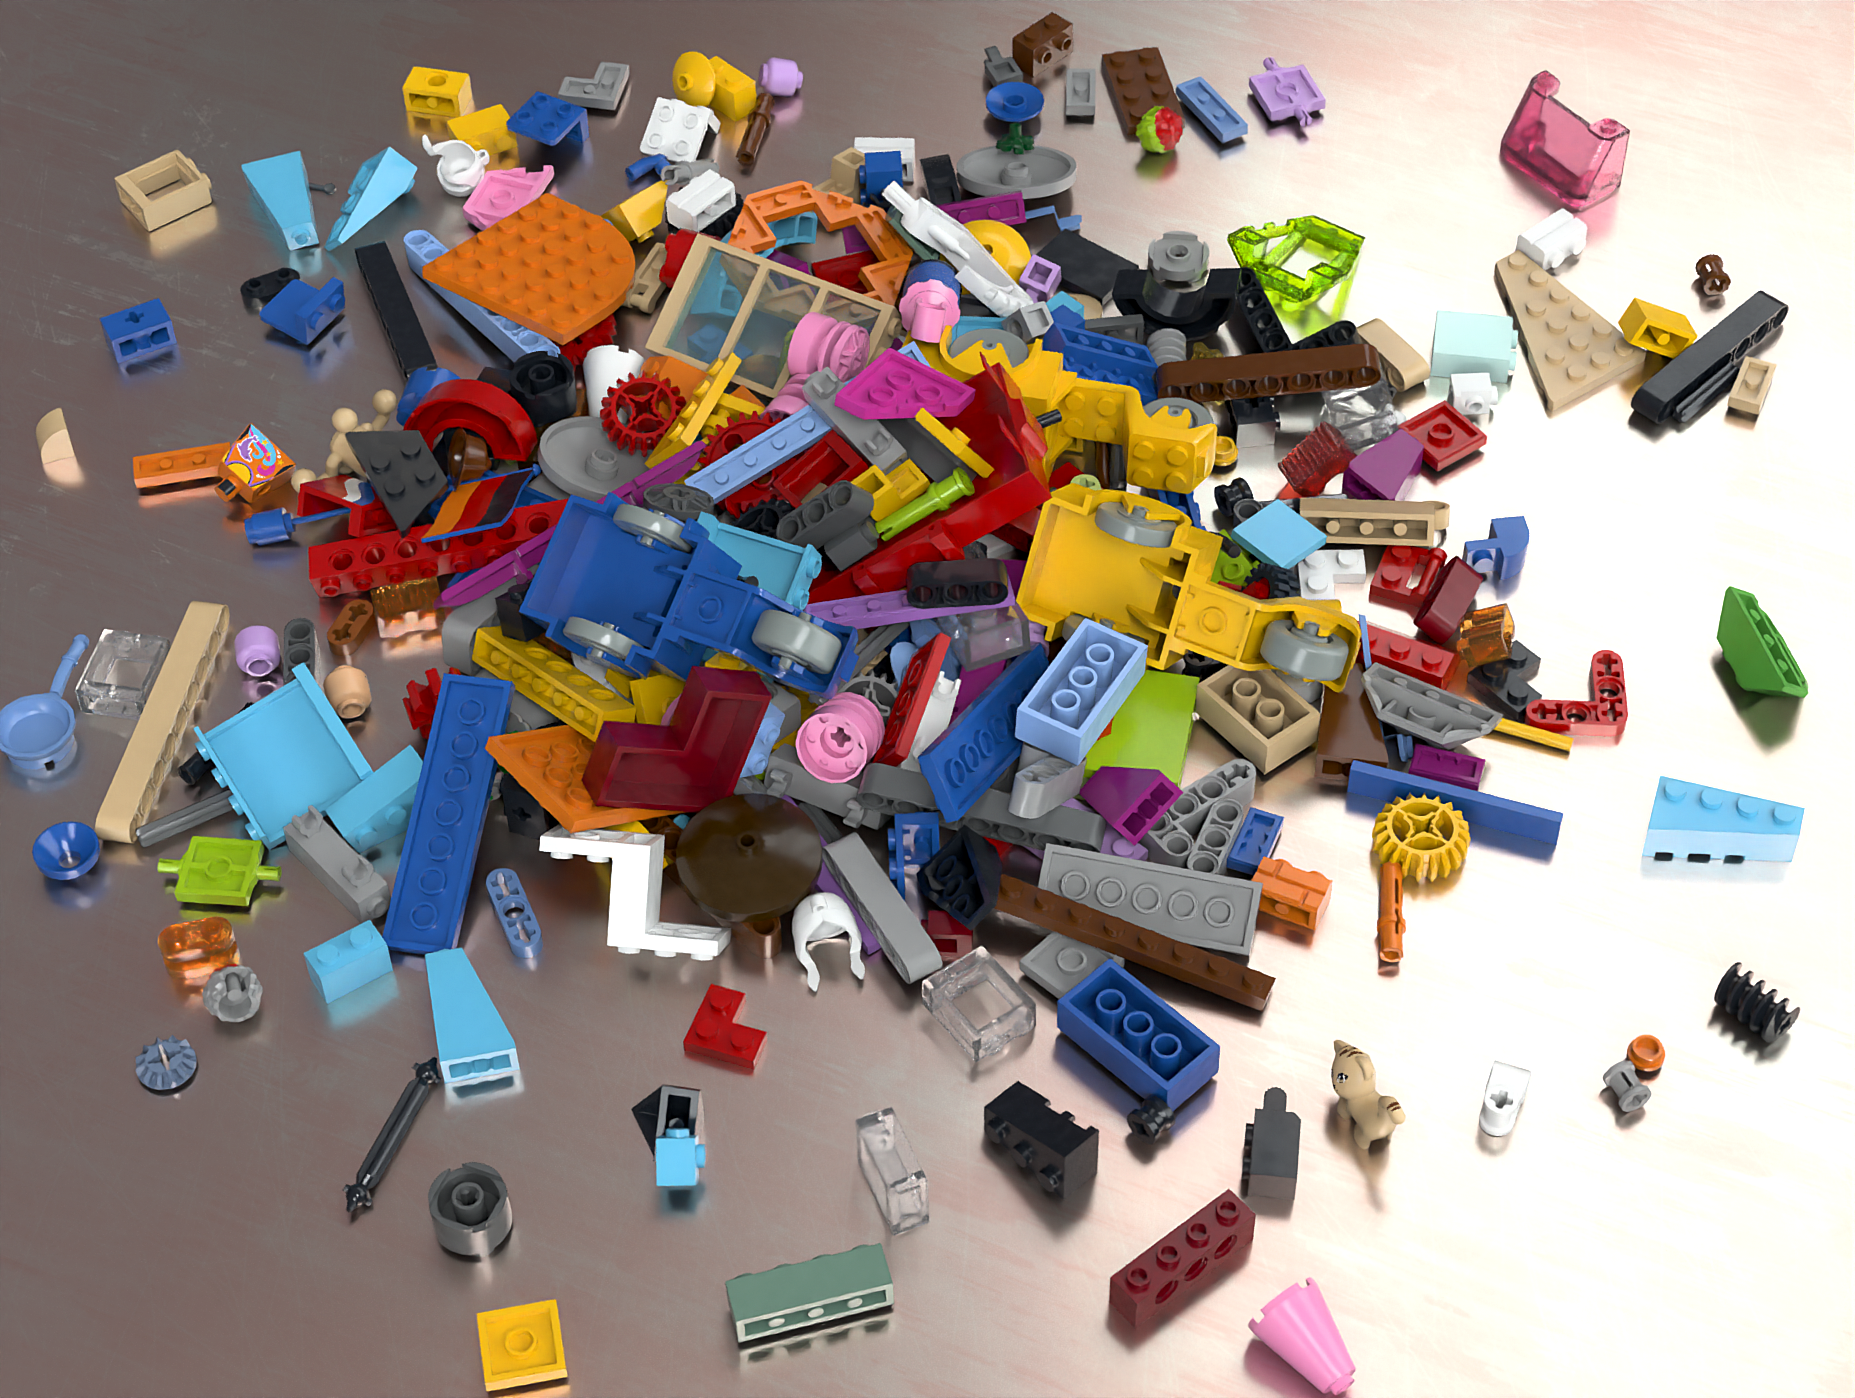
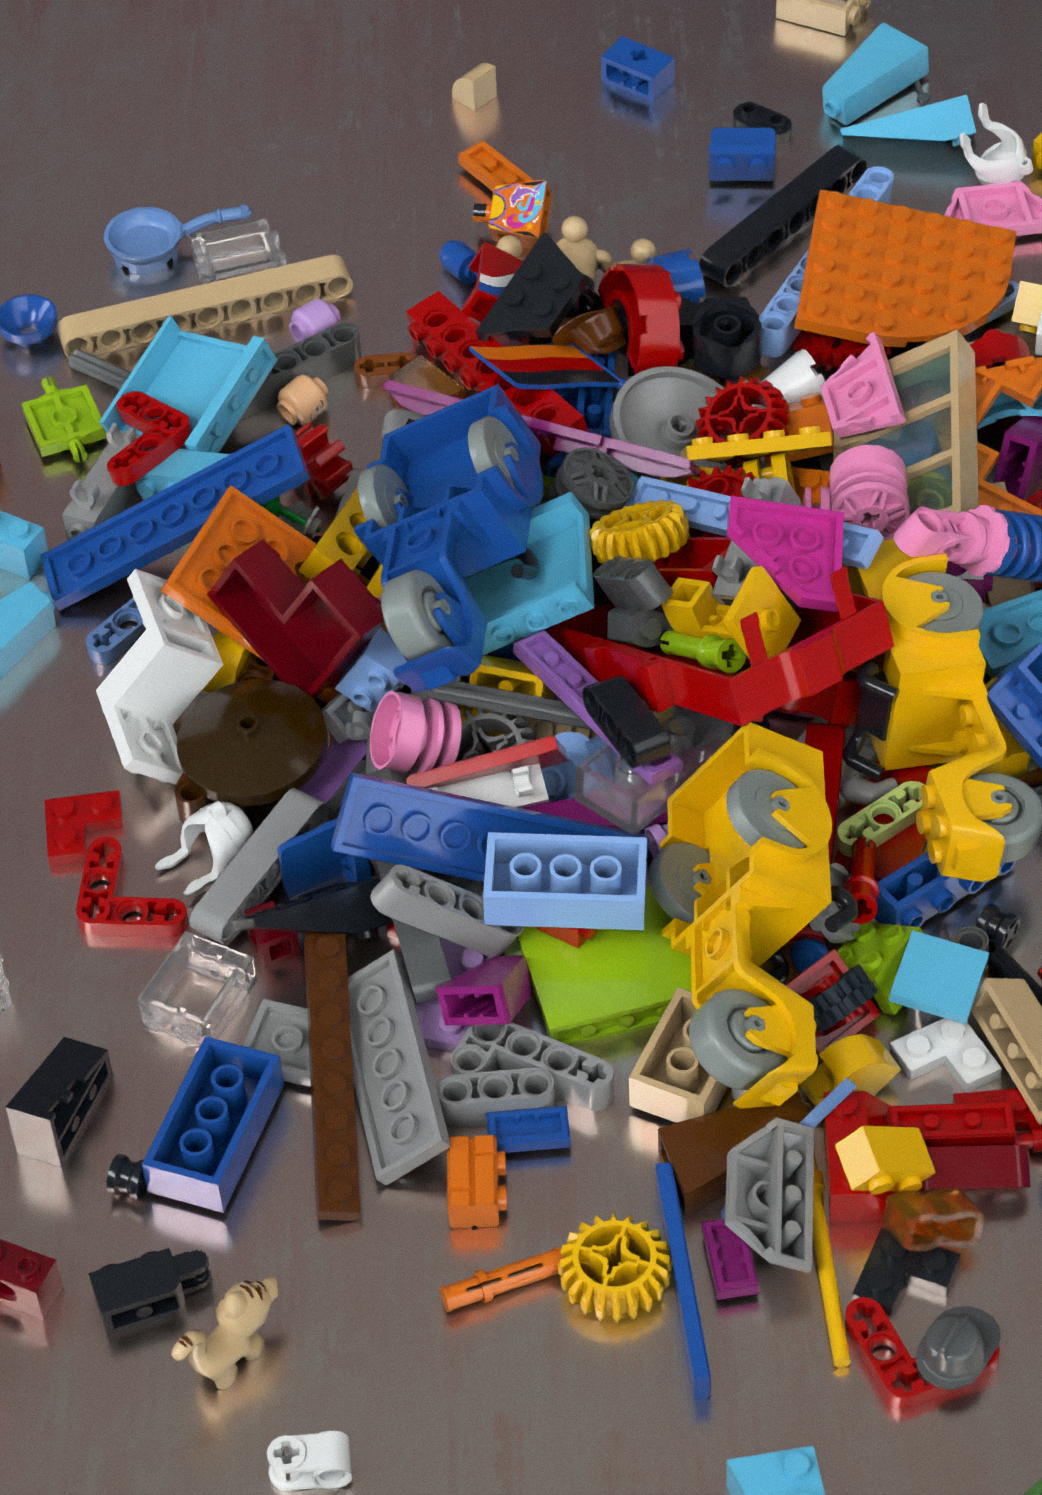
camera: 65 degrees right, 0 degrees up
none -> red beam [76,836,189,938]
none -> red beam [107,391,193,486]
none -> yellow gear [589,499,690,564]
none -> bright pink wing [821,332,907,438]
none -> yellow brick [835,1126,936,1195]
none -> red tile [887,1102,1016,1147]
none -> dark grey piece [916,1306,1001,1390]

